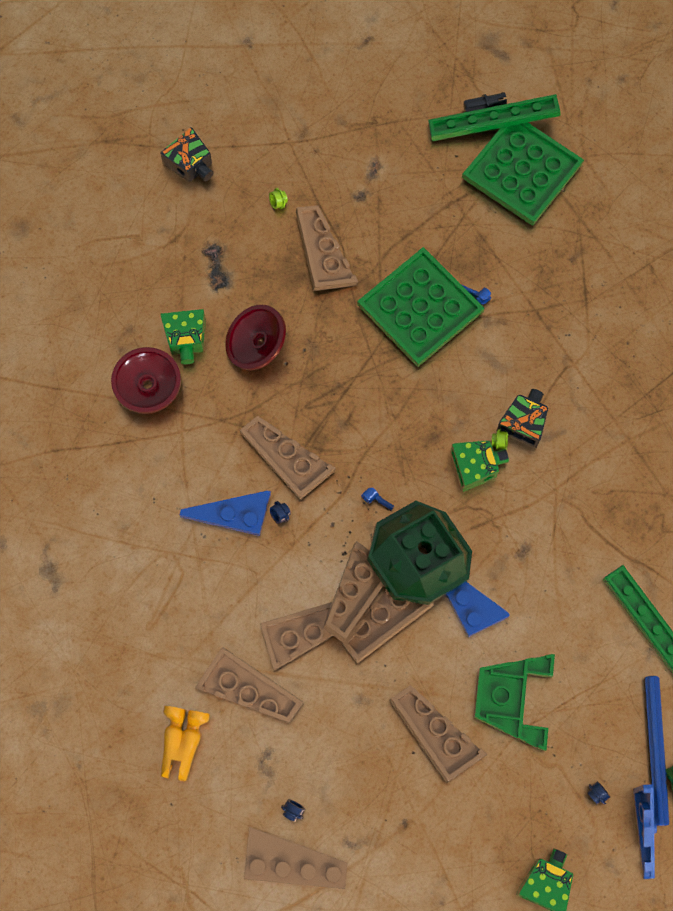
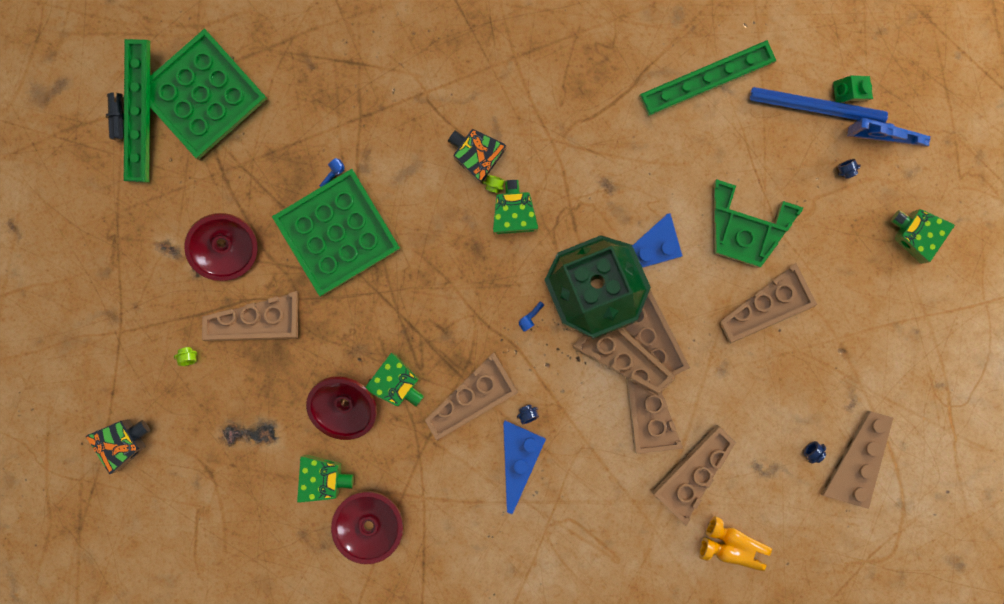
camera: 75 degrees left, 15 degrees up
none -> dark red dish [184,213,258,281]
none -> green torso [366,353,424,407]

